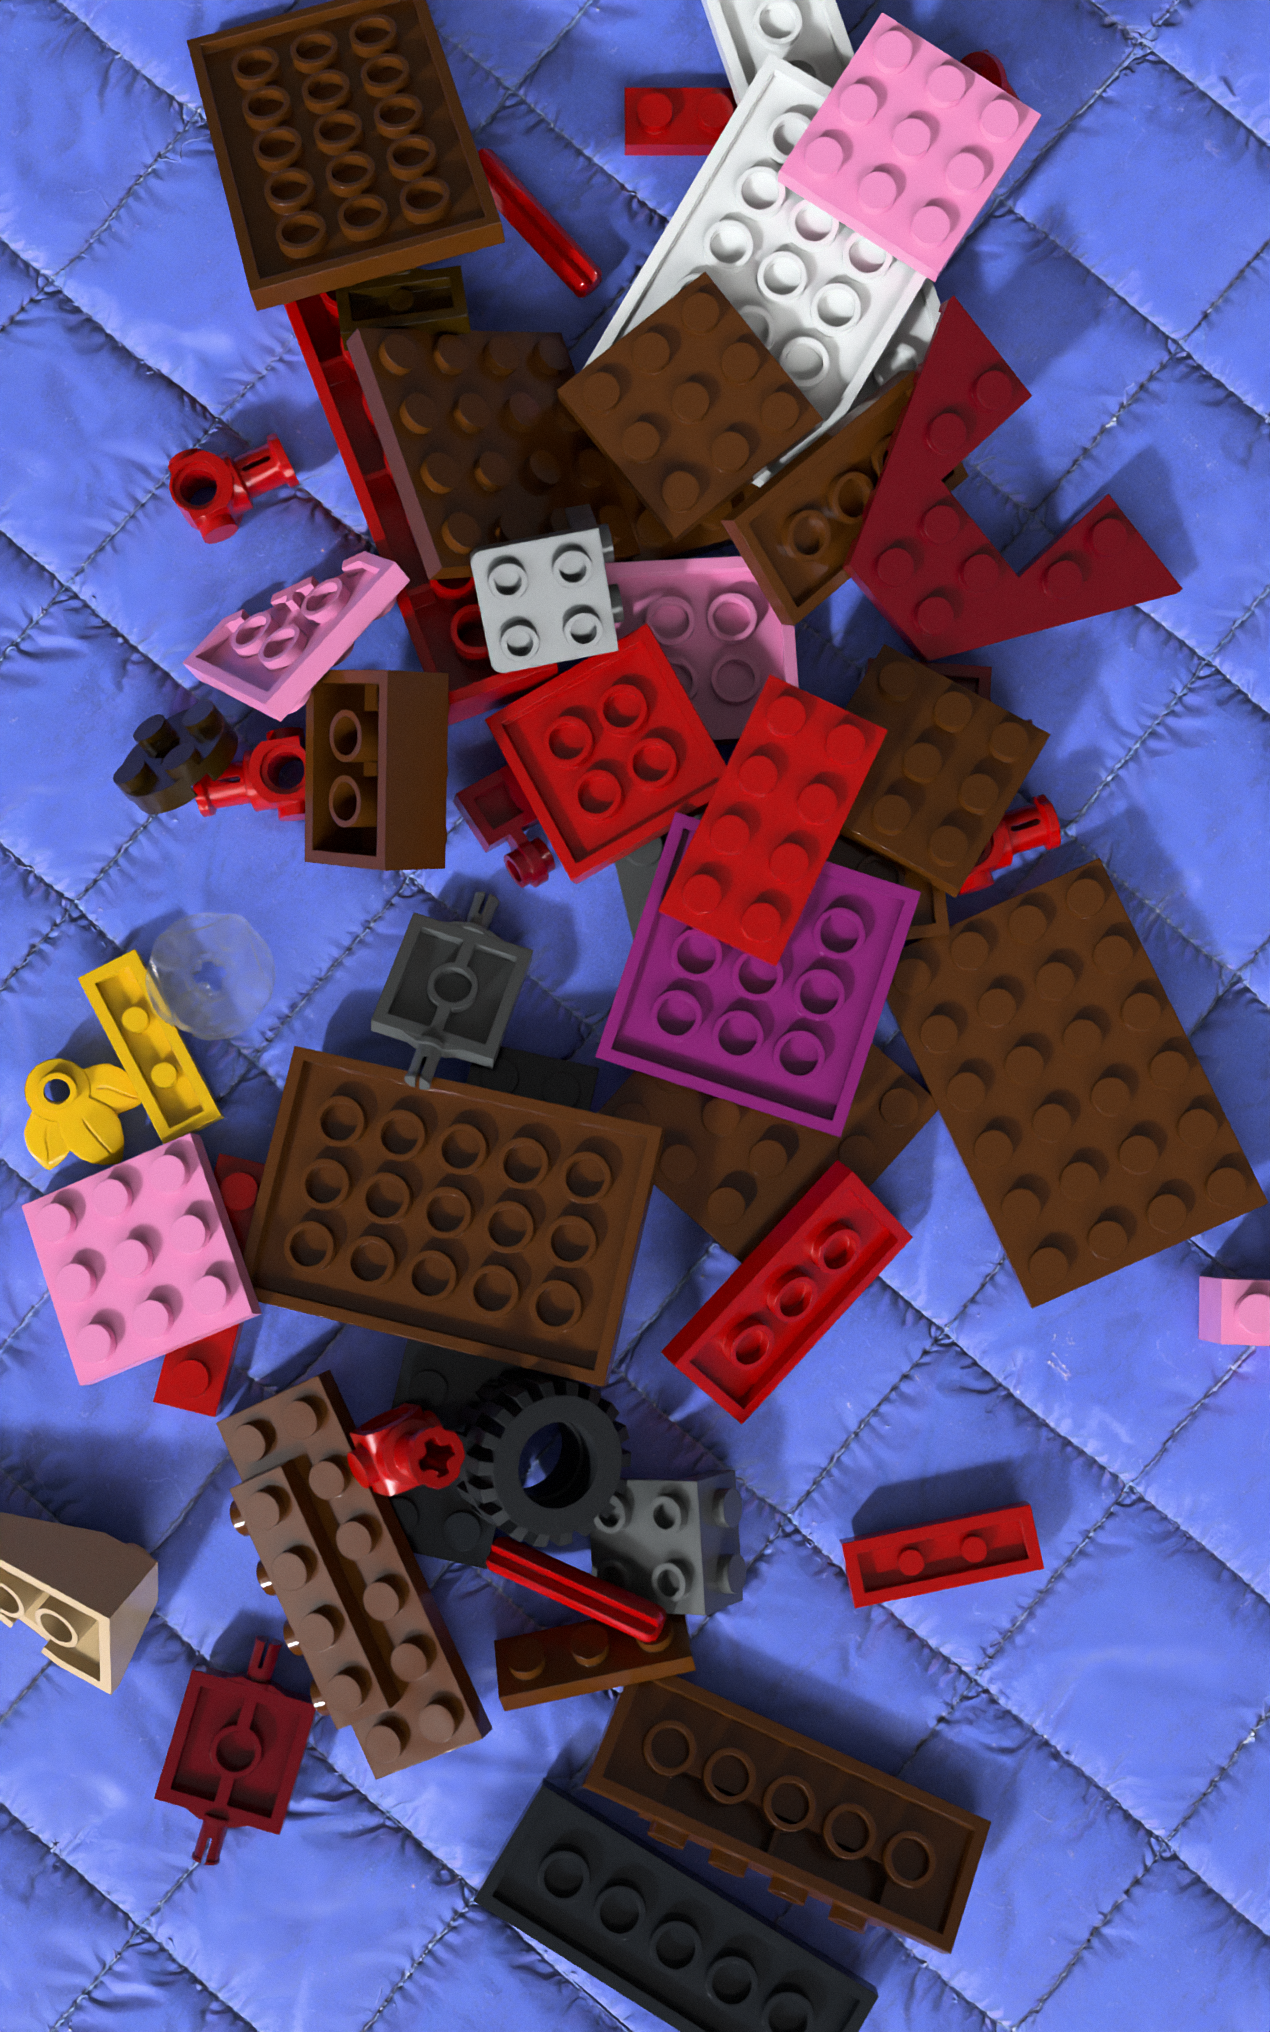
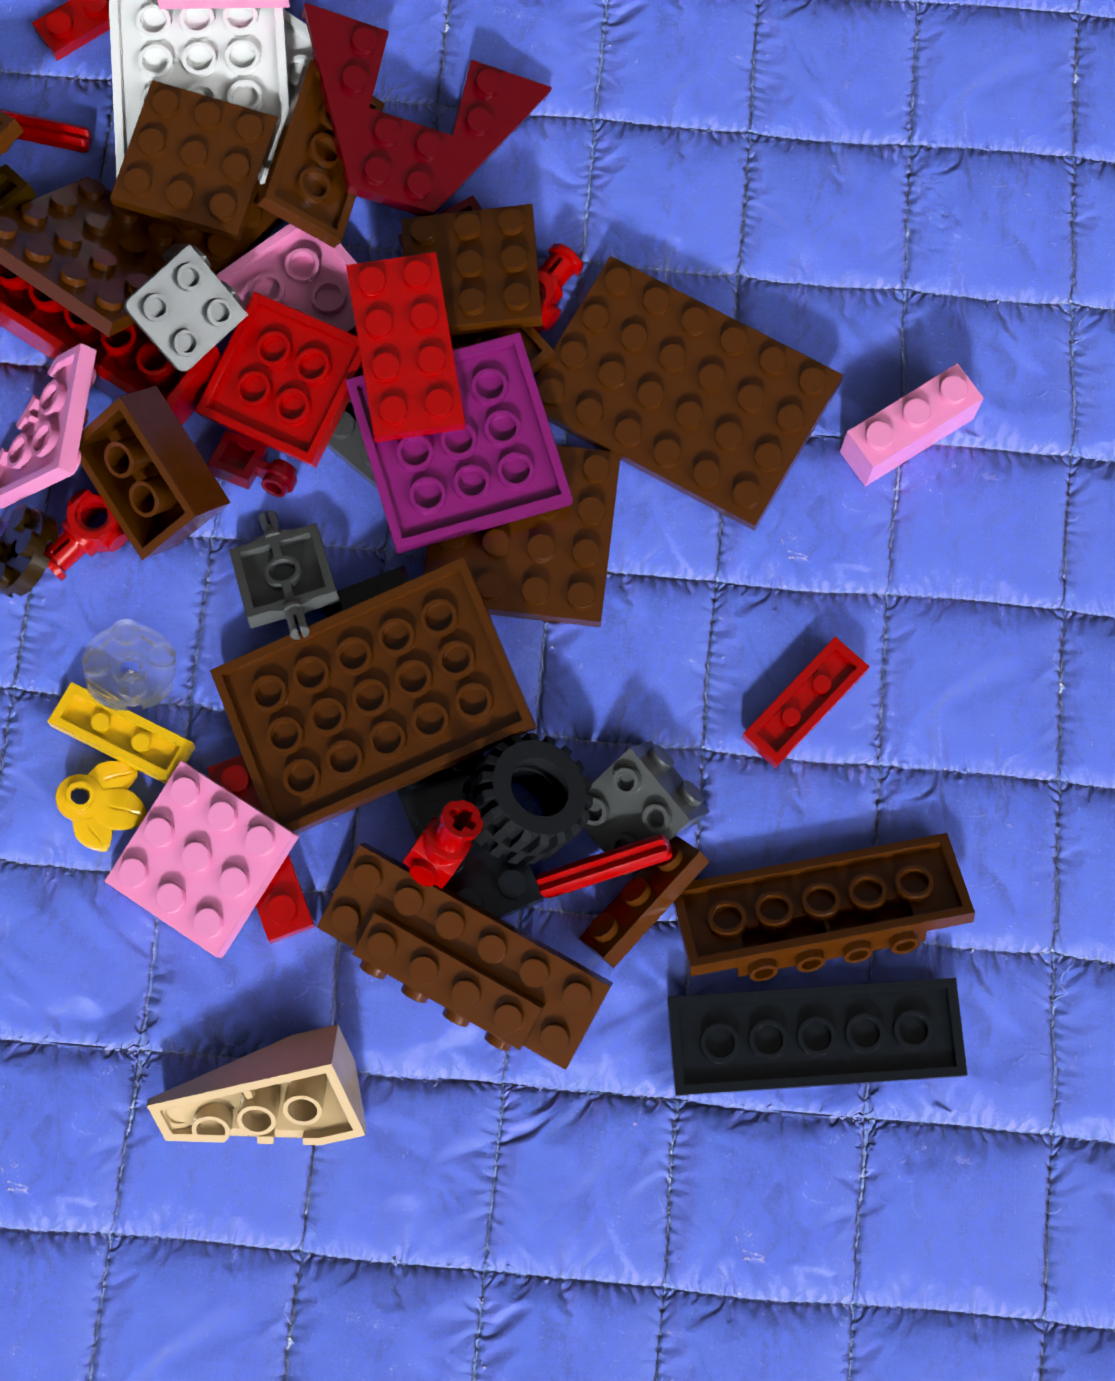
camera: 30 degrees left, 10 degrees down
dark red plate [154,1636,317,1865] -> none
red plate [661,1160,913,1424] -> none

